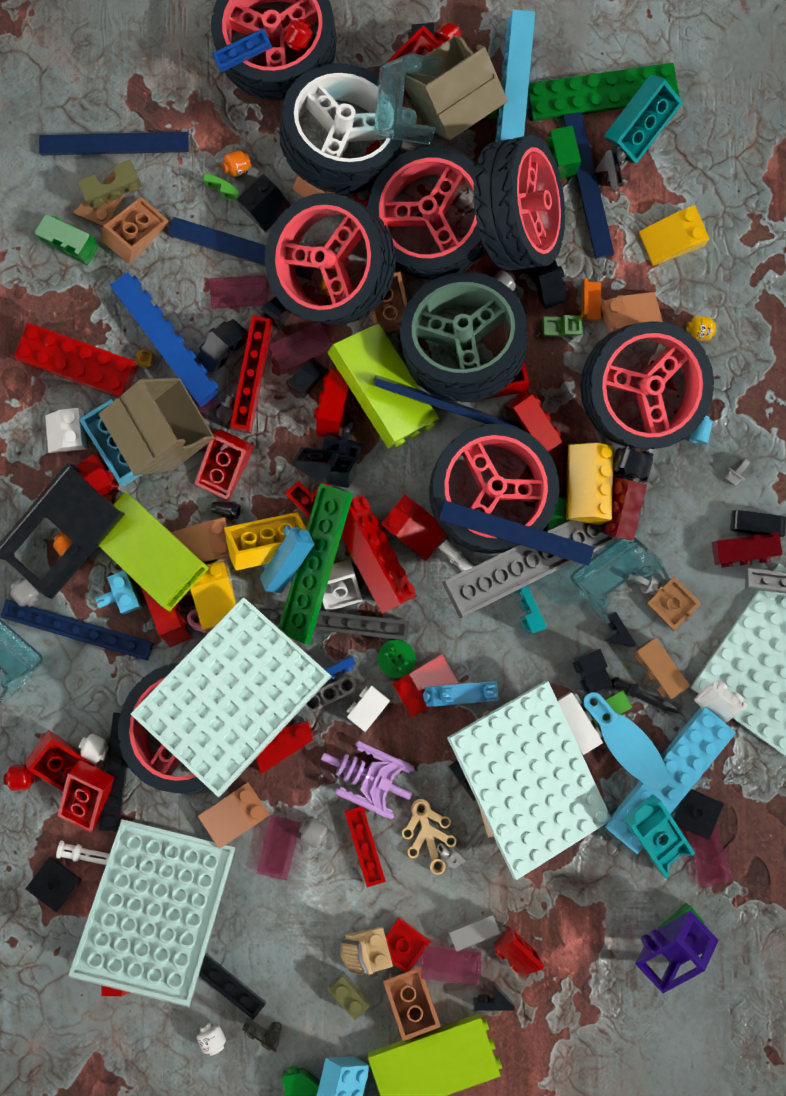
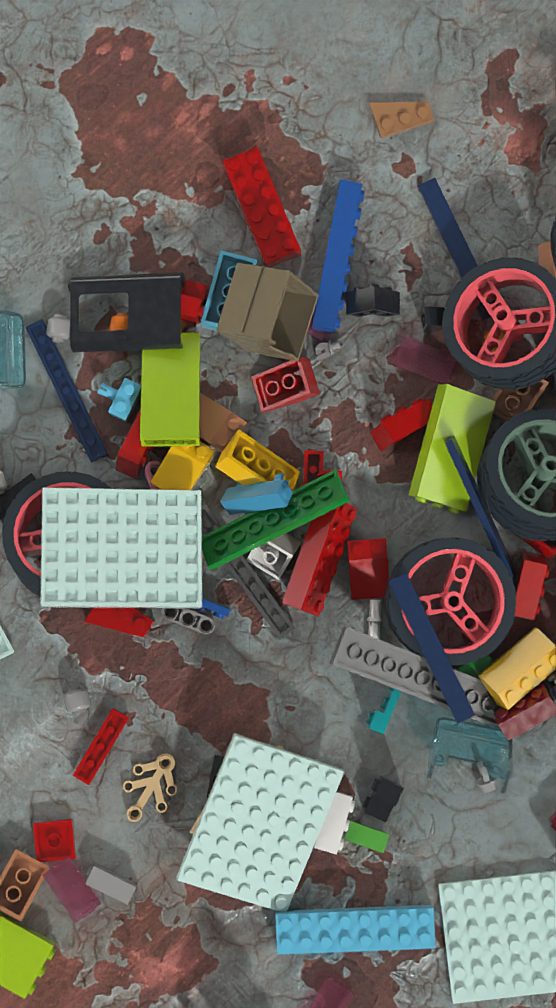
camera: 50 degrees right, 0 degrees up
wedge [34,214,99,266] -> none
dark blue tile [39,132,189,156] -> none
white slope [45,408,87,453] -> none
olive arch [78,159,142,208] -> none
nougat slope [100,197,169,264] -> none
pearl gold plate [136,349,155,368] -> none
nougat slope [198,782,269,849] -> none
bright green slope [203,173,240,201] -> none
clear pink piece [210,275,268,309] -> none
black cone [211,502,241,520] -> none
orange head [222,150,251,178] -> none
red brick [230,315,273,434] -> none
black slope [236,174,290,232] -> none
clear pink piece [257,815,301,881] -> none
black slope [288,358,328,398] -> none
black slope [292,447,357,488] -> none
lavender bar [321,741,415,820] -> none
black plate [322,418,363,463] -> none
tan piece [341,926,393,975] -> none
white brick [347,686,390,732] -> none
green plate [377,639,416,678] -> none
slope [392,655,459,717] -> none
dark azure brick [423,681,498,706] -> none
light grey piece [437,843,465,868] -> none
black slope [473,982,514,1011] -> none
red slope [494,927,545,975] -> none
medium azure plant [584,692,669,790] -> none
black slope [604,612,636,647] -> none
black sword [611,677,680,713] -> none
teal piece [623,794,695,879] -> none
medium nougat brick [634,638,690,699] -> none
medium nougat plate [646,576,701,631] -> none
black plate [673,789,724,840] -> none
white slope [694,681,748,723] -> none

